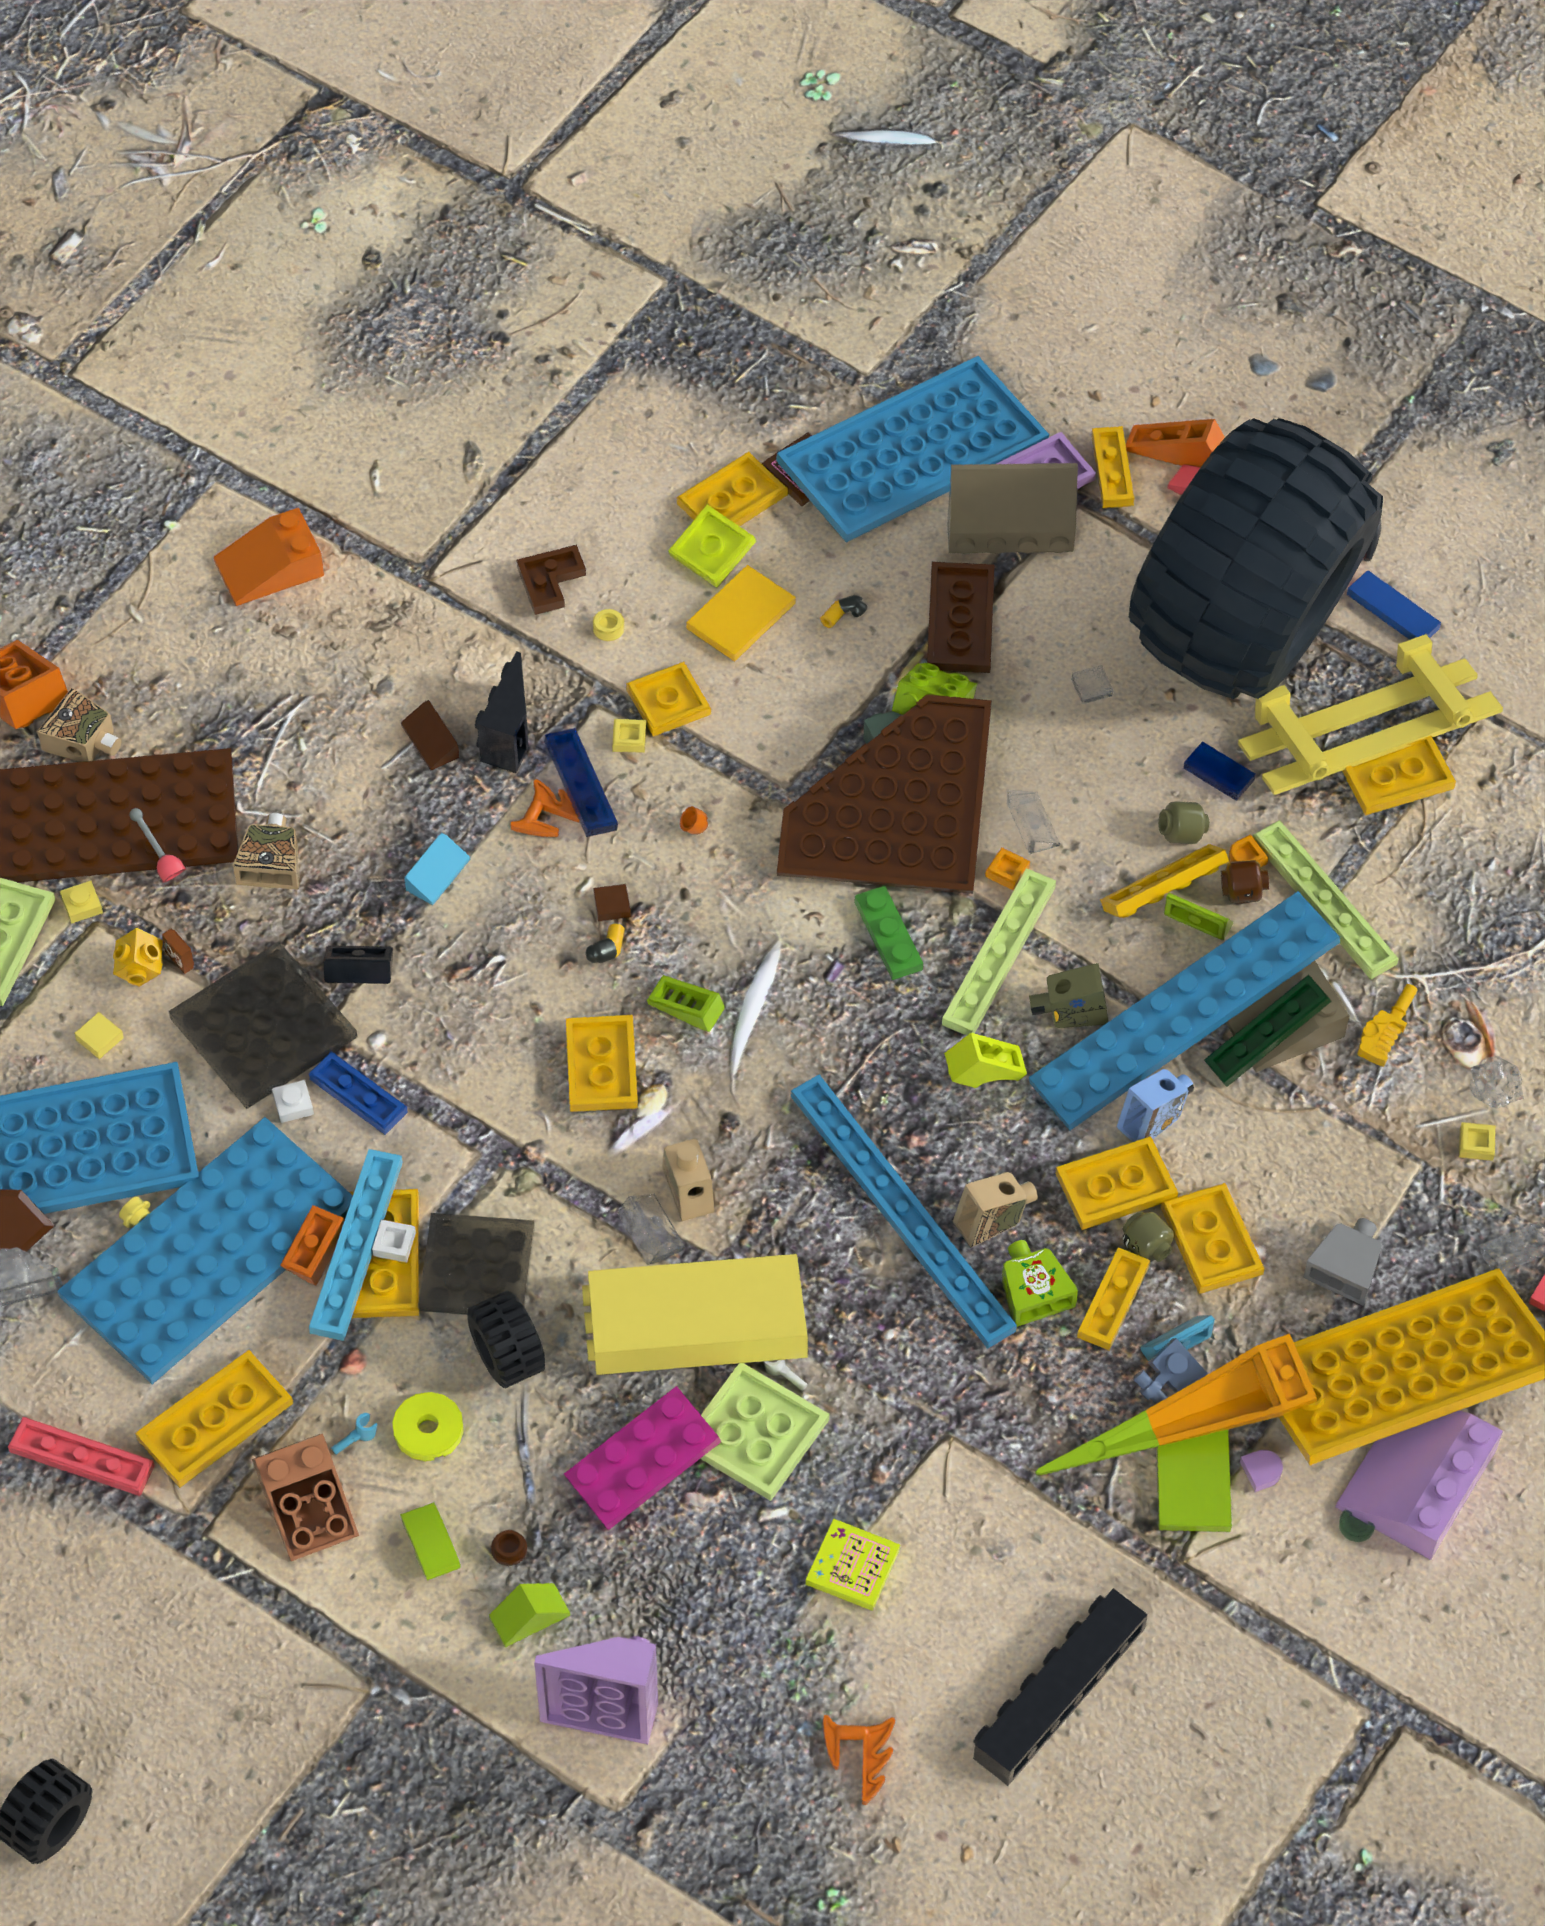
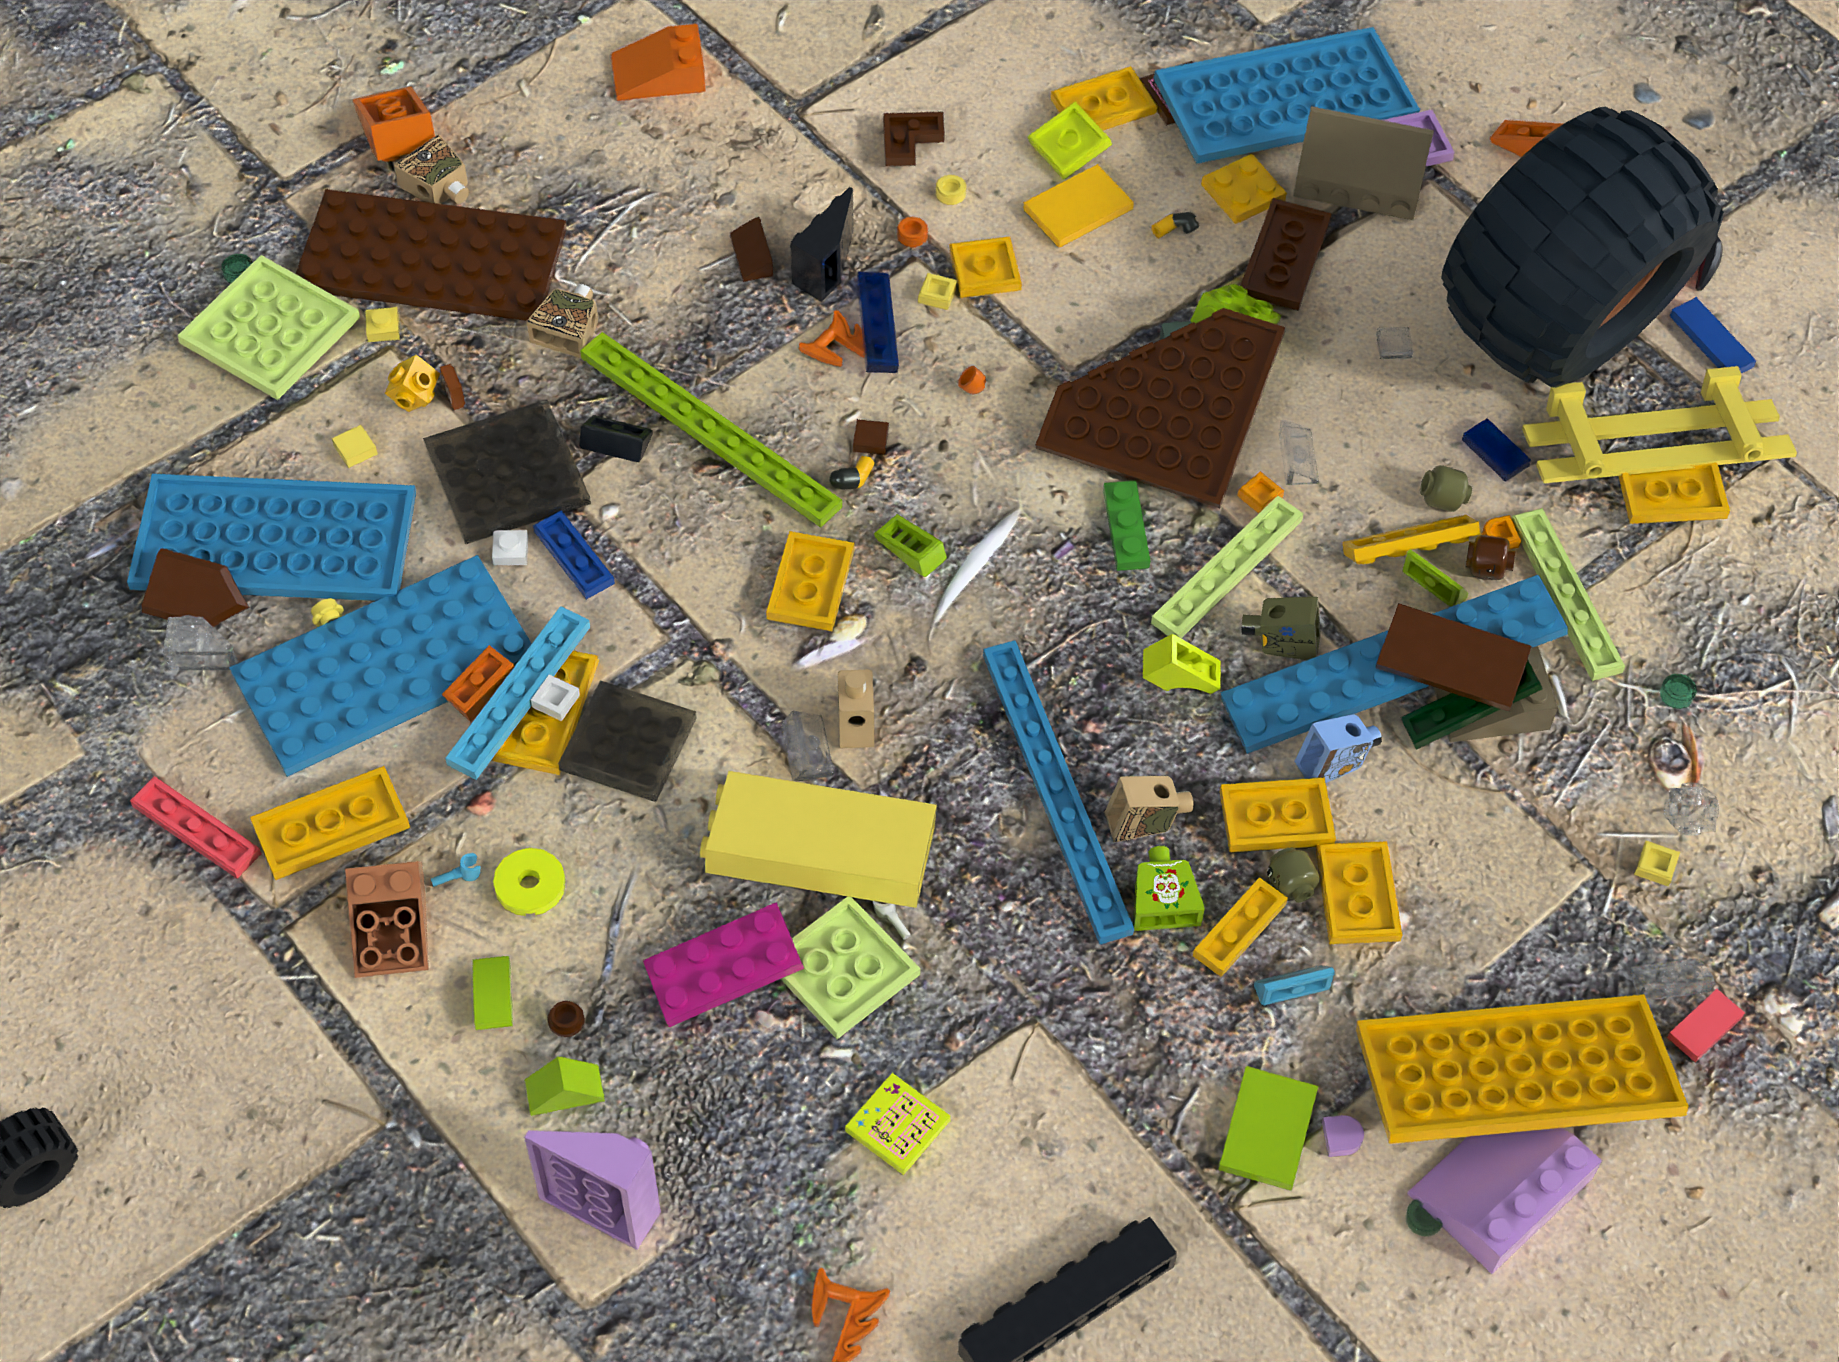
camera: 15 degrees right, 0 degrees up
hinge [129,808,186,883] -> none
medium azure slope [405,833,470,905] -> none
black tyre [467,1290,545,1389] -> none
light orange plate [1036,1333,1317,1475] -> none
yellow plate [1091,426,1134,508] -> none
sand blue plate [1133,1338,1208,1404] -> none
light grey torso [1303,1218,1382,1306] -> none
yellow piece [1357,984,1418,1067] -> none
none -> lime plate [580,332,842,528]
none -> orange tile [897,217,928,247]
none -> yellow plate [1201,154,1287,224]
none -> reddish brown tile [1376,603,1532,712]
none -> clear green tile [1660,674,1697,709]

